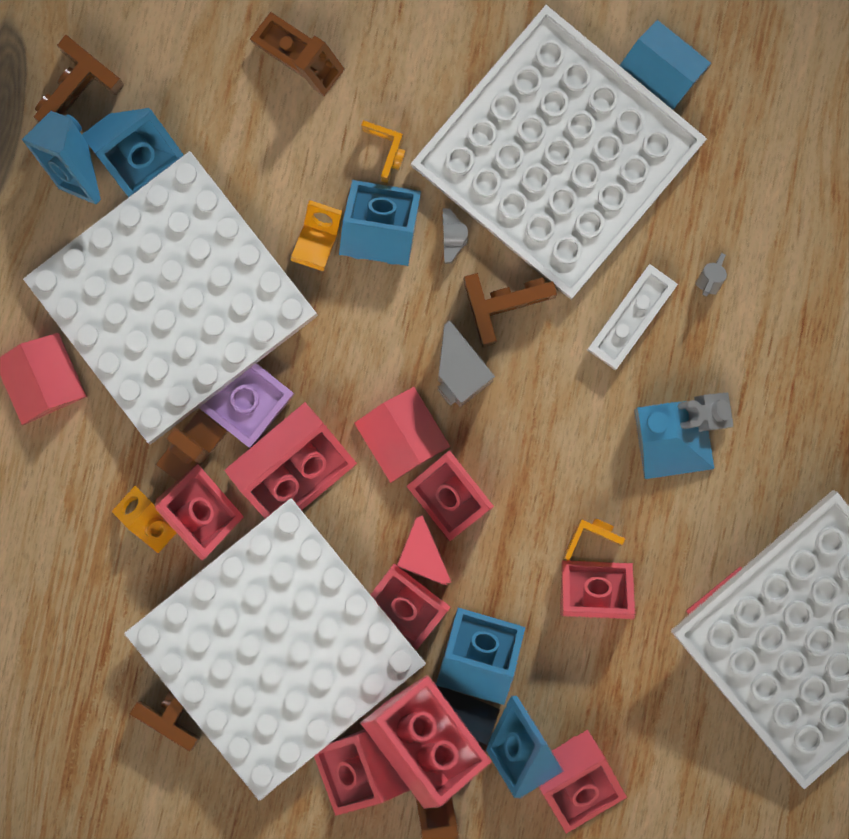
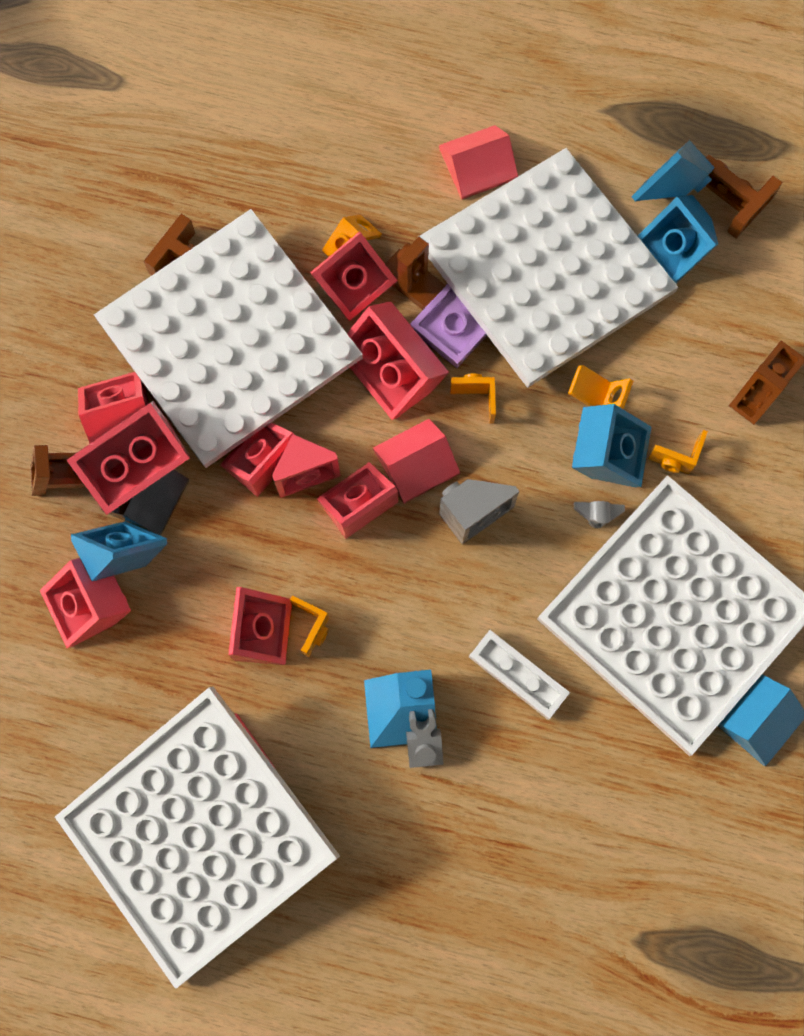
camera: 95 degrees right, 10 degrees down
dark azure slope [436,608,525,705] -> none
dark orange bracket [463,273,557,348] -> none
light grey piece [696,253,727,297] -> none
none -> light orange bracket [450,373,496,423]

